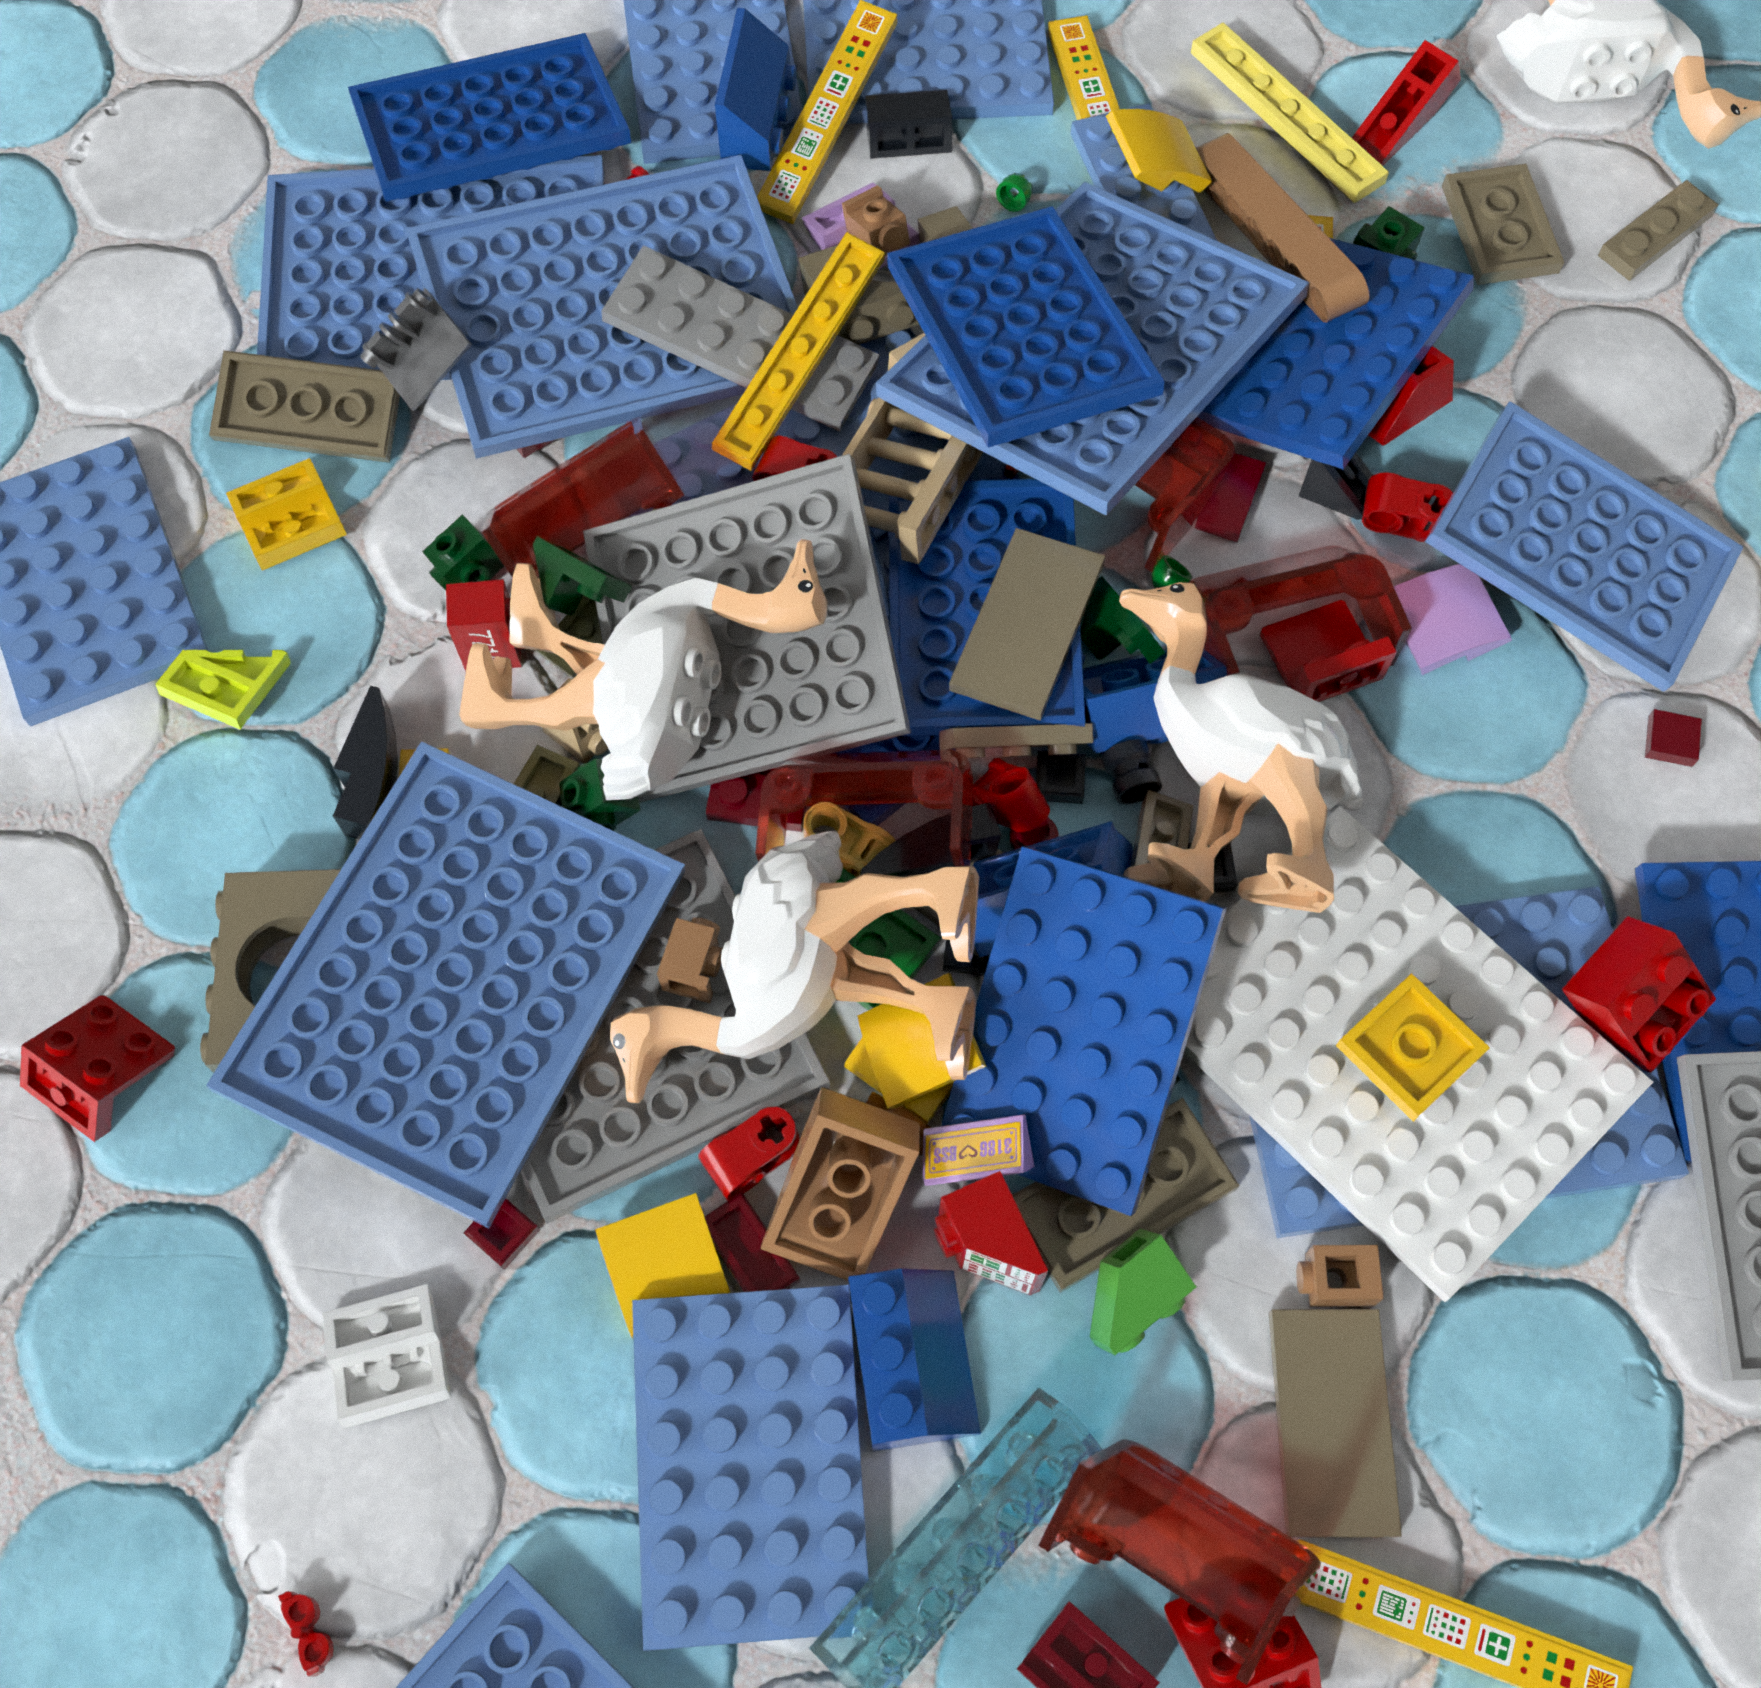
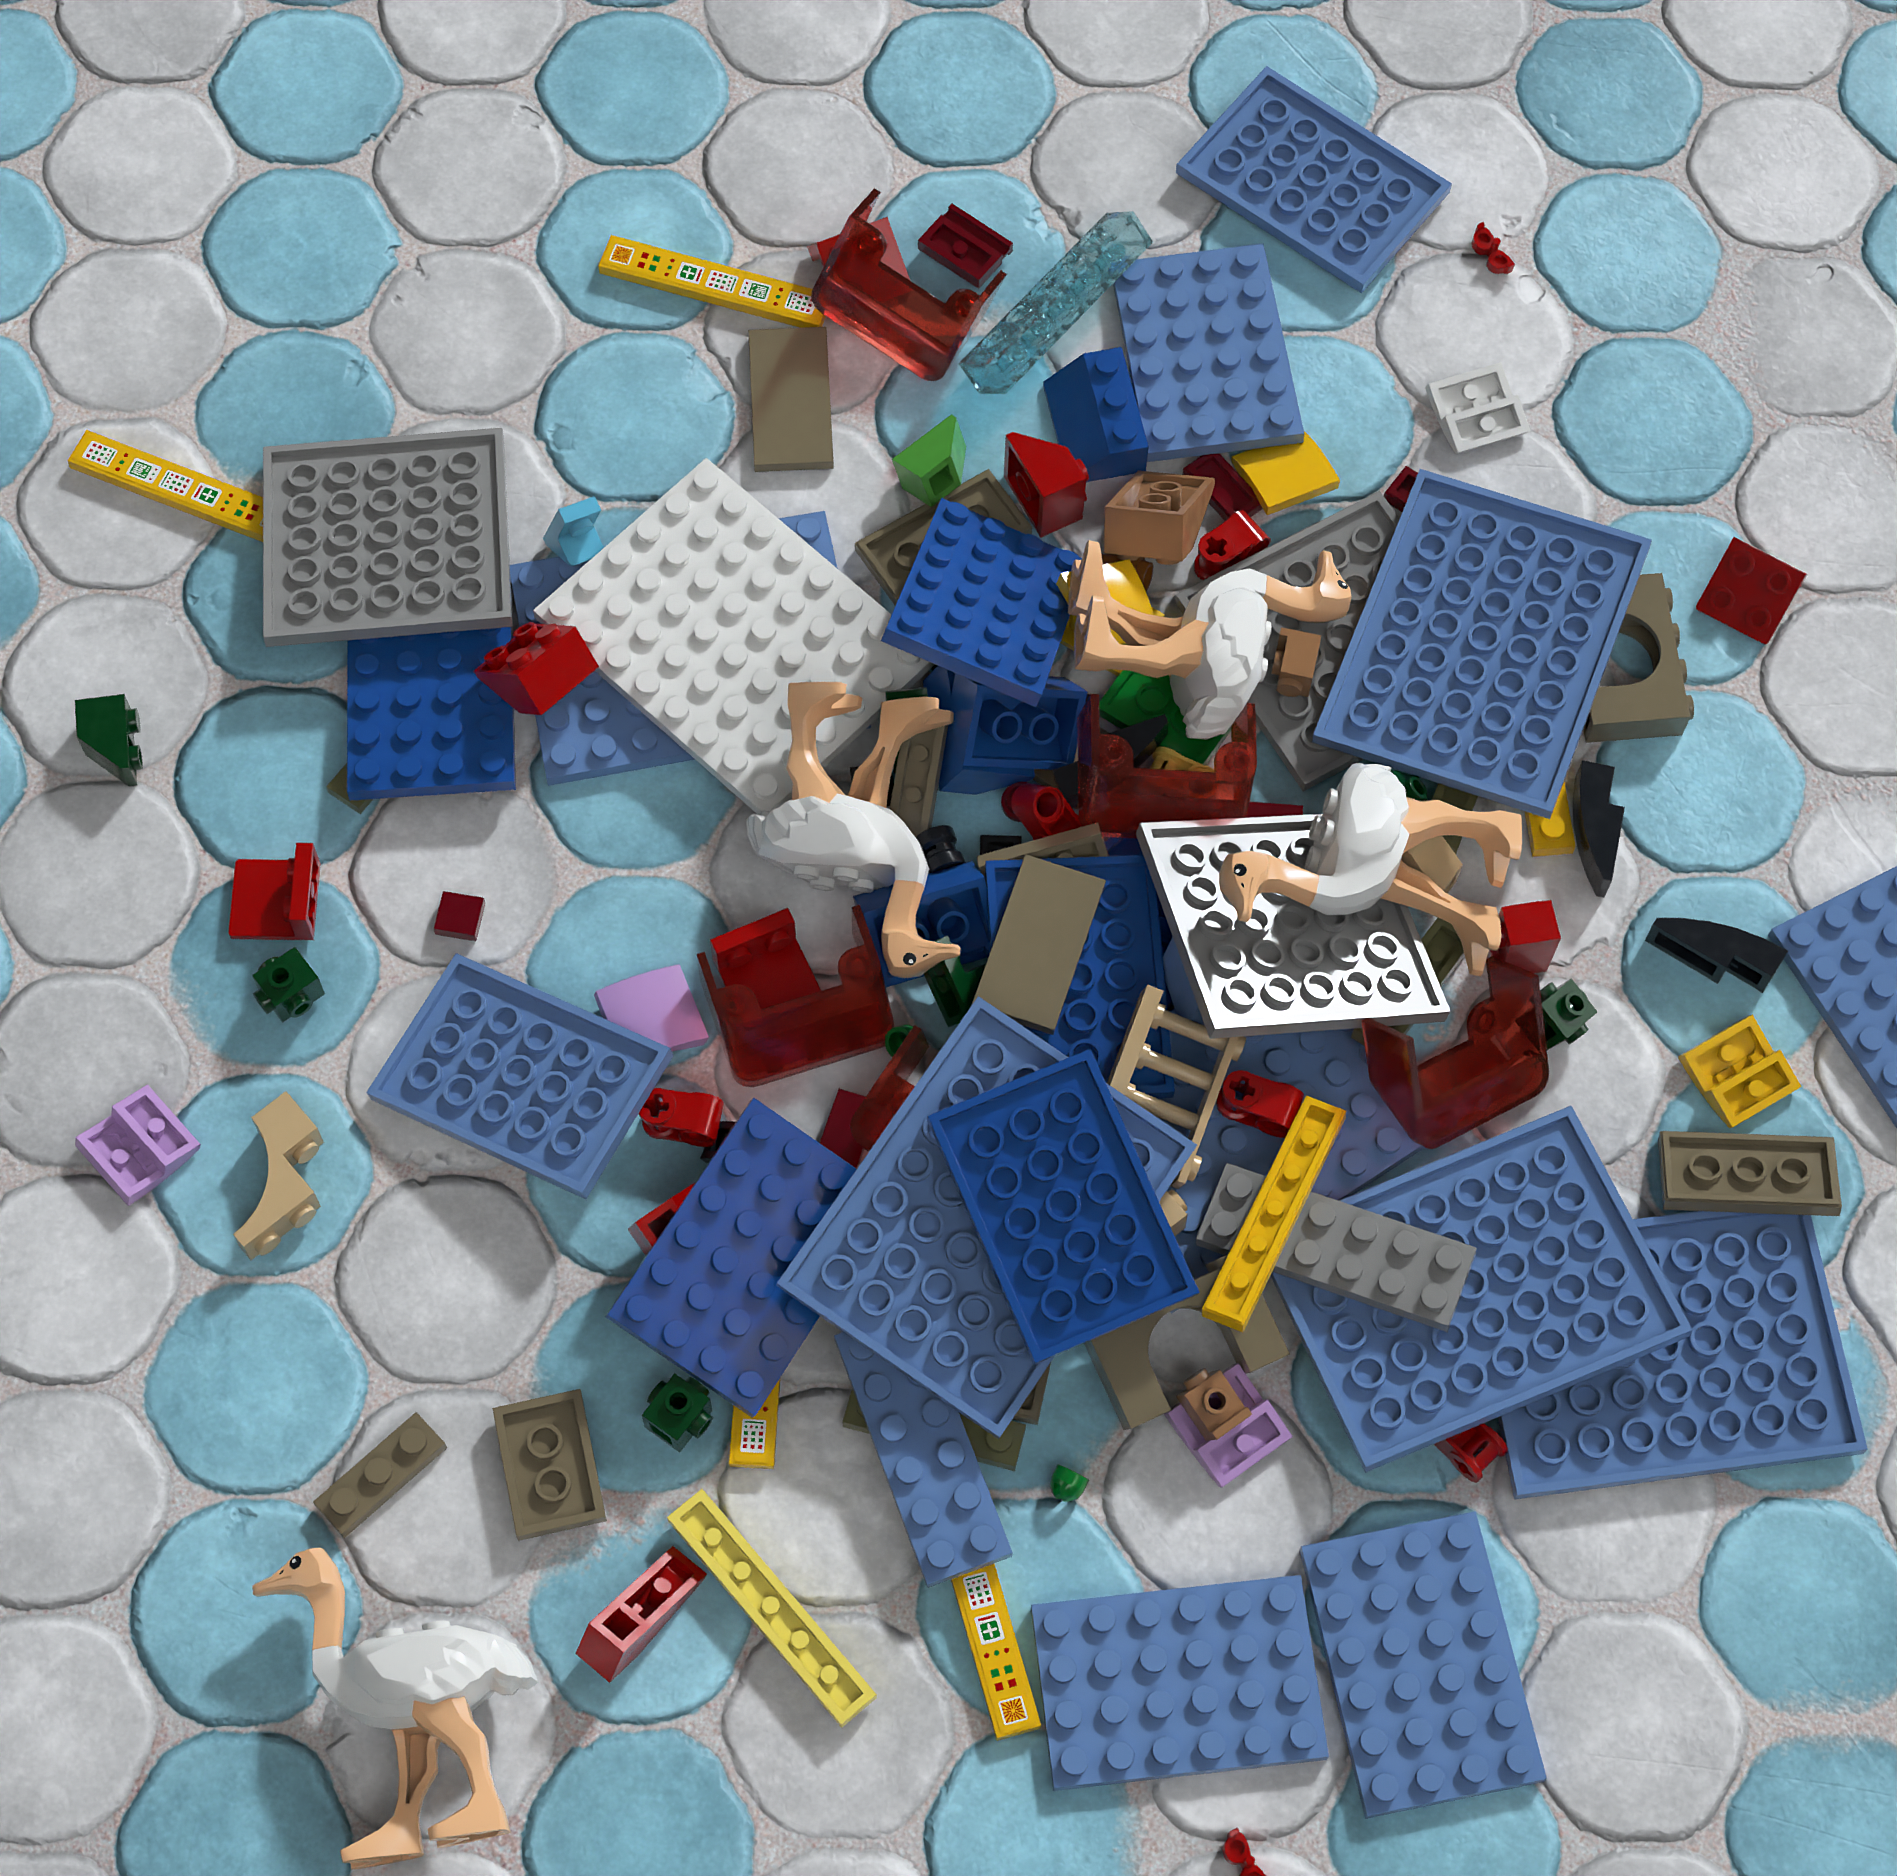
camera: 175 degrees right, 0 degrees up
neon yellow wing [155,650,291,730] -> none
blue plate [348,33,631,202] -> none
flat silver hinge [360,288,472,411] -> none
dark green slope [533,536,632,616] -> none
blue slope [715,8,797,172] -> none
yellow tile [757,0,898,224] -> none
black hinge [865,89,952,159] -> none
slope [923,1114,1034,1186] -> none
yellow slope [1106,109,1212,193] -> none
medium nougat beam [1196,133,1369,323] -> none
medium nougat brick [1296,1245,1384,1309] -> none
yellow plate [1336,973,1490,1122] -> none
none -> medium azure slope [543,496,604,566]
none -> black slope [1645,918,1788,993]

